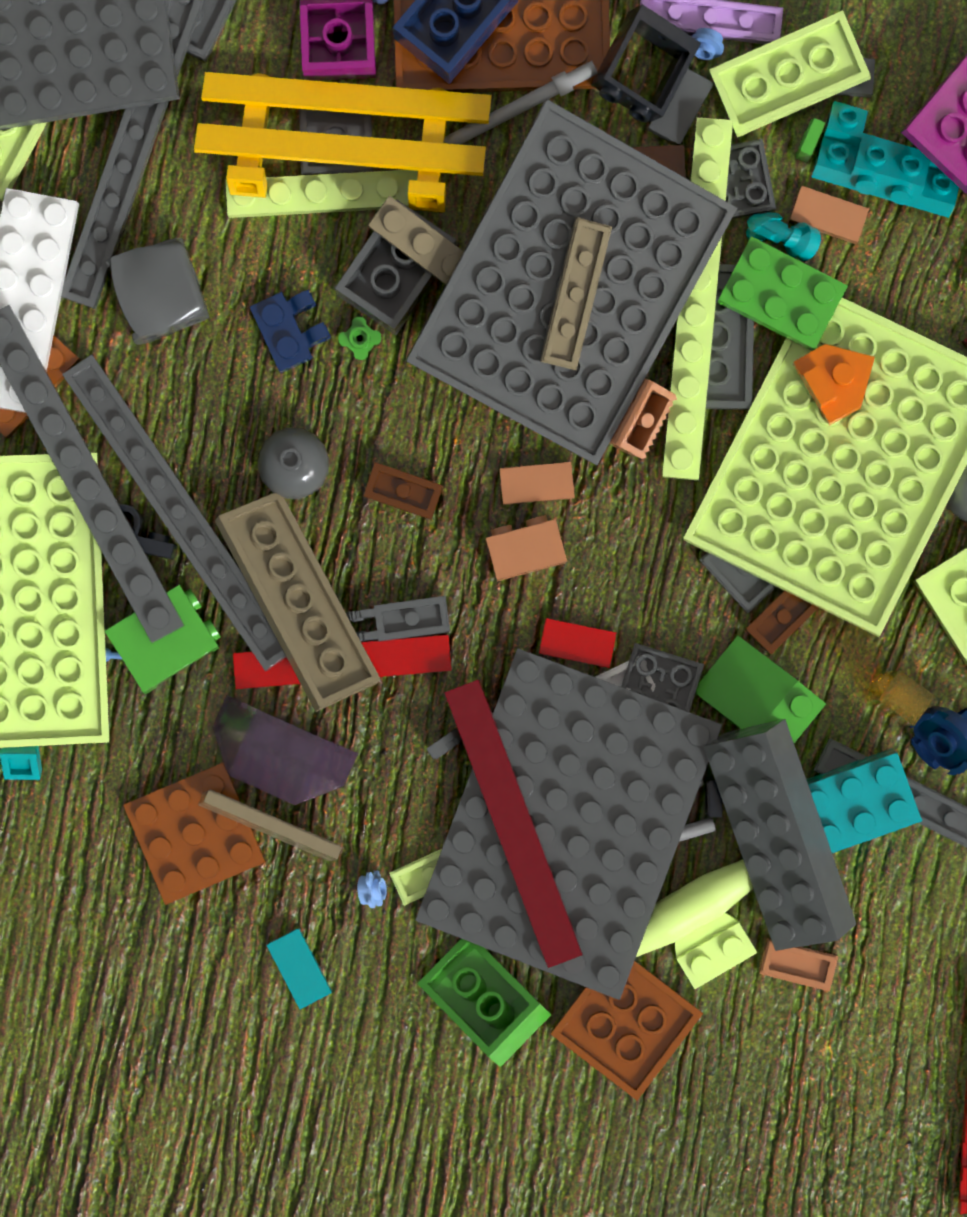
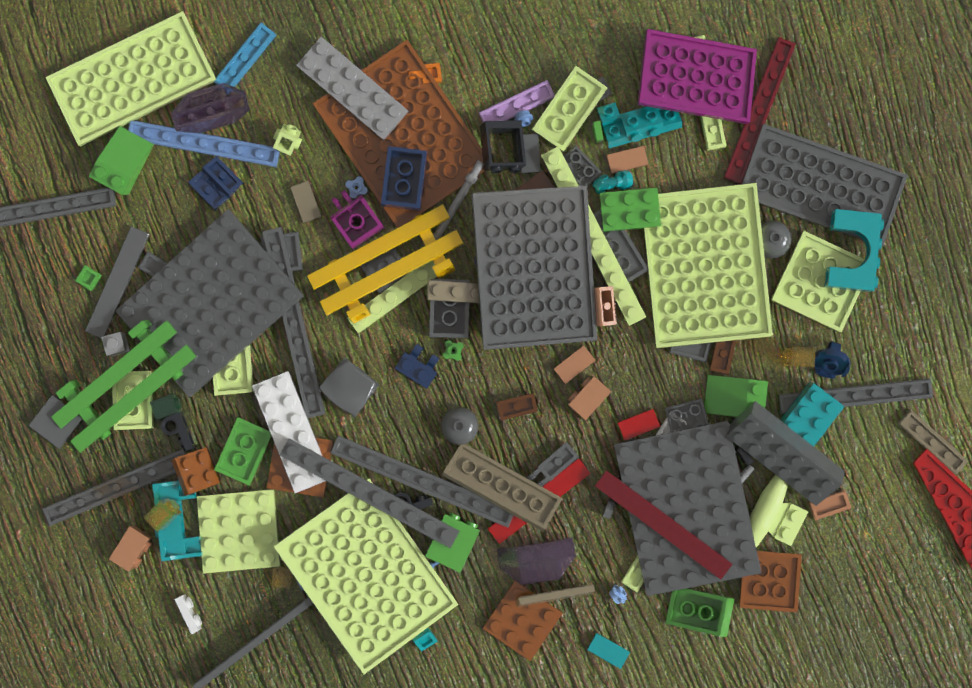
camera: 25 degrees left, 0 degrees up
dark tan tile [540,217,612,370] -> none
orange plate [793,344,875,426] -> none

